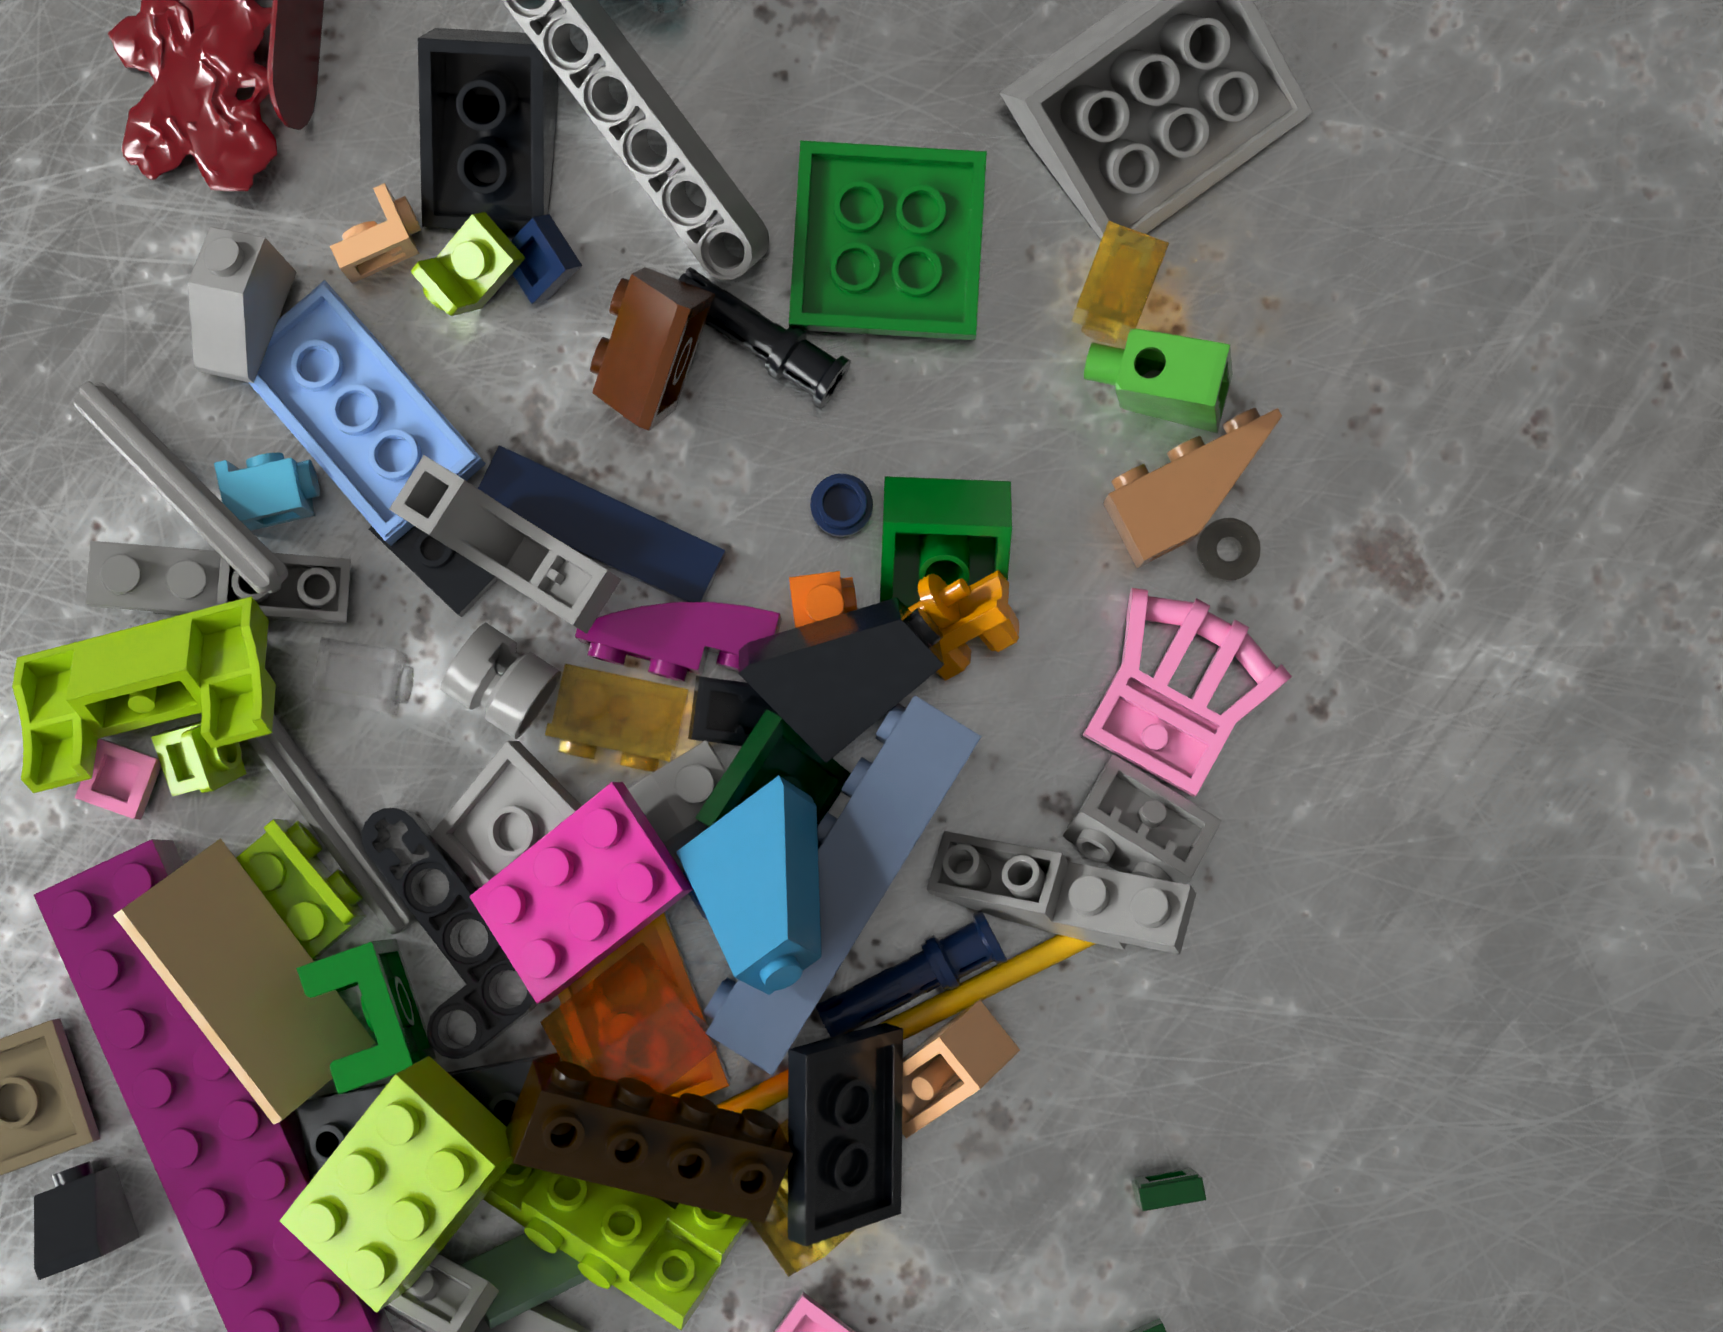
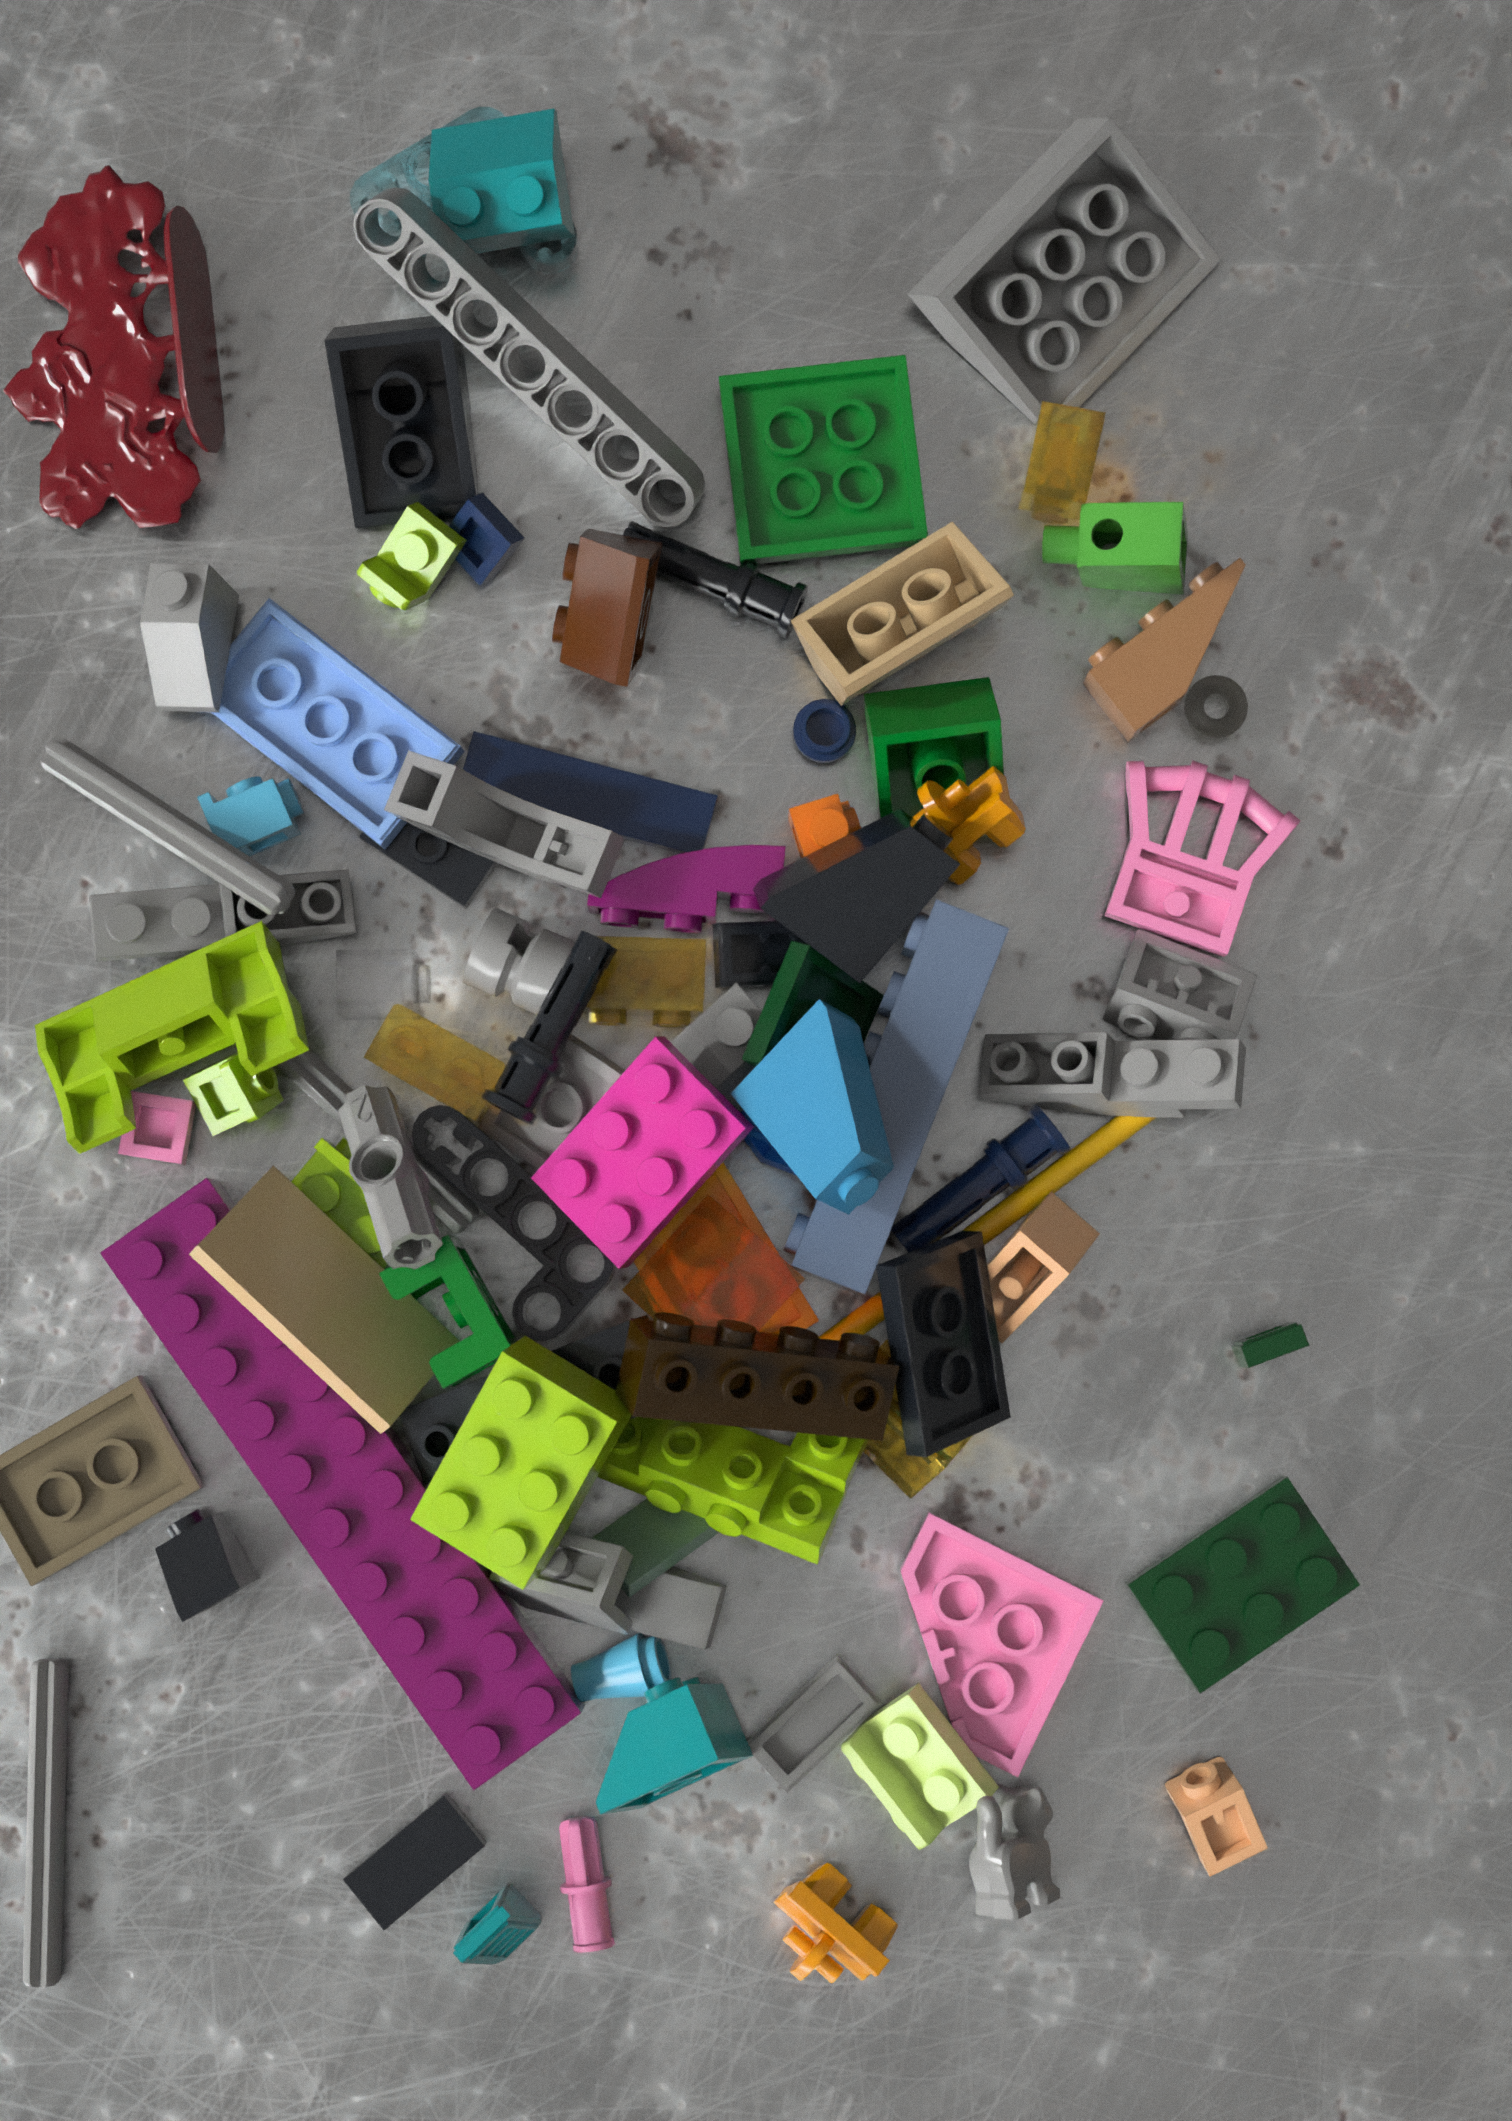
camera: 10 degrees left, 0 degrees up
light nougat bracket [330,183,421,284] -> none
none -> light grey piece [338,1085,443,1270]
none -> clear yellow bracket [363,1004,506,1124]
none -> black pin [481,931,617,1125]
none -> tan slope [790,521,1014,706]

